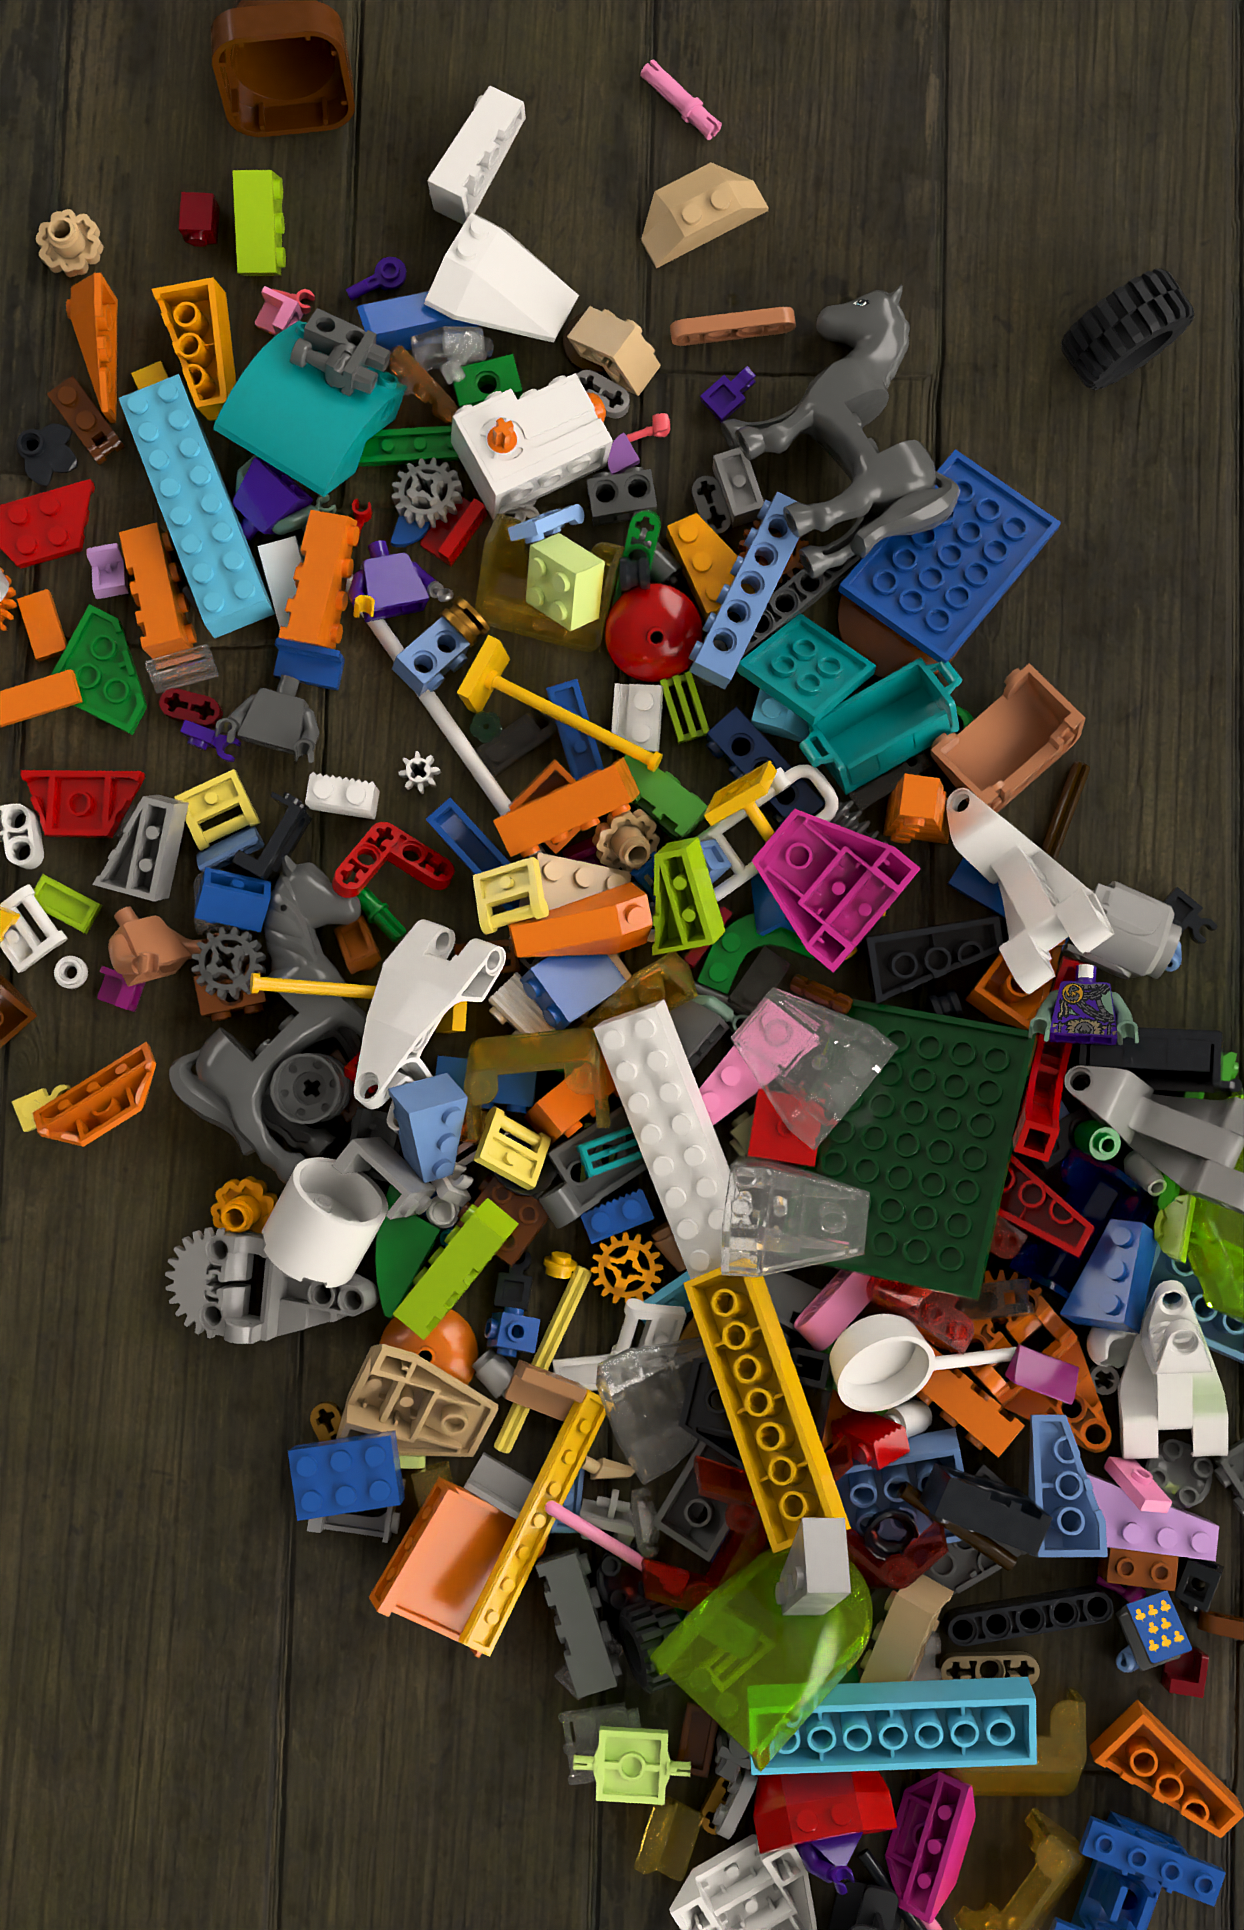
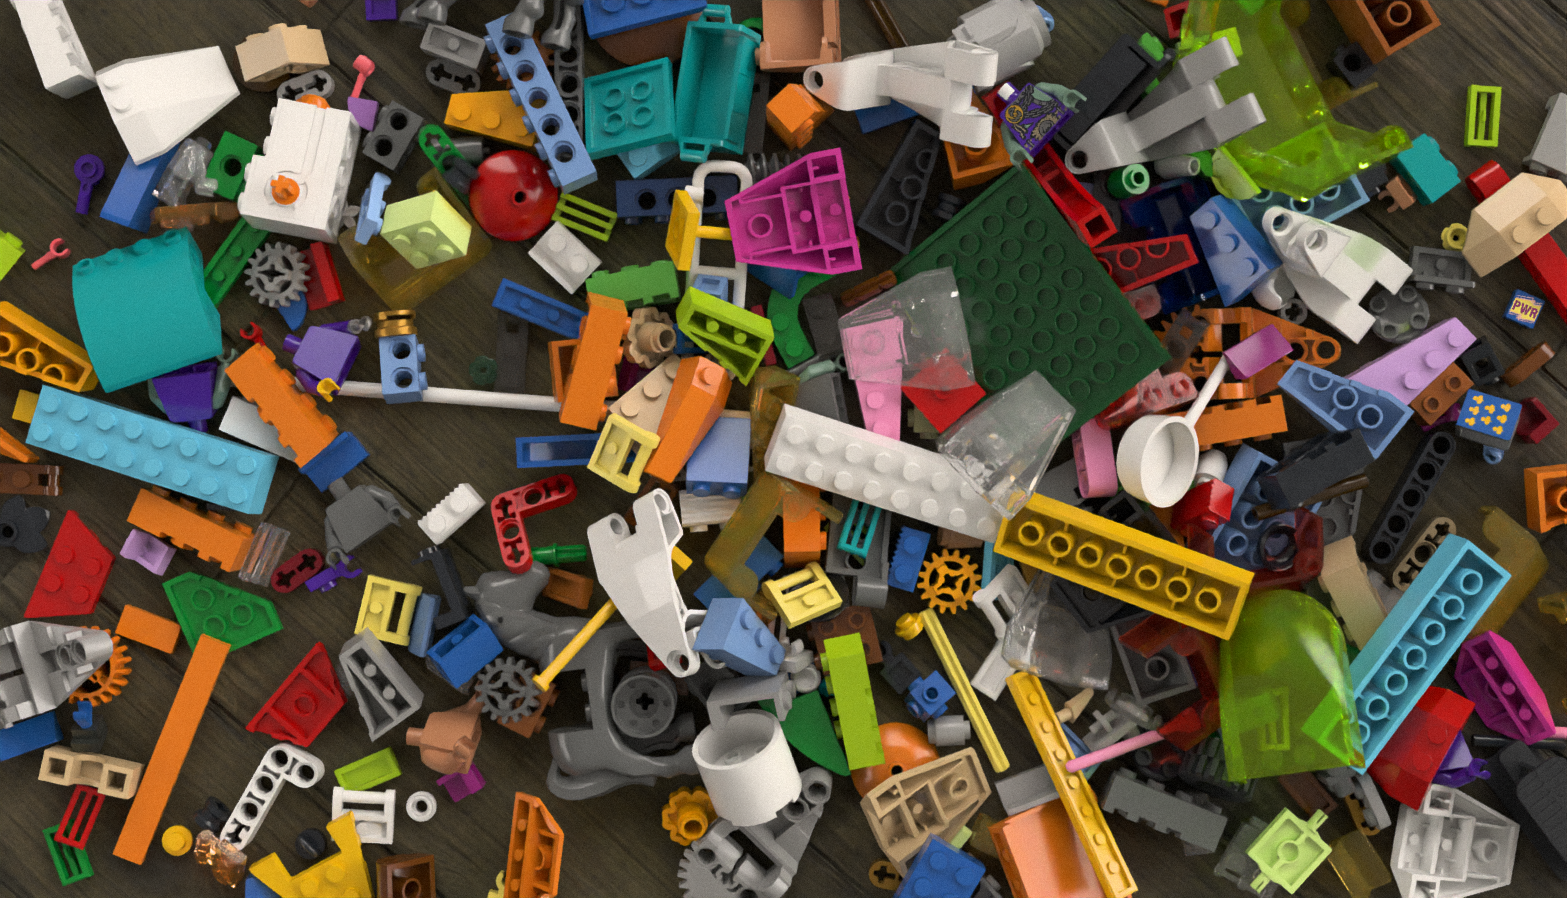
camera: 55 degrees left, 5 degrees up
bright pink panel [255,286,303,336] -> none
dark grey hips [290,308,390,396] -> none
white gear [398,751,441,794] -> none
yellow tile [457,635,663,772] -> none
medium nougat panel [504,1360,587,1421] -> none
light grey wedge [775,1517,851,1615] -> none
bright pink plate [1104,1456,1172,1513] -> none

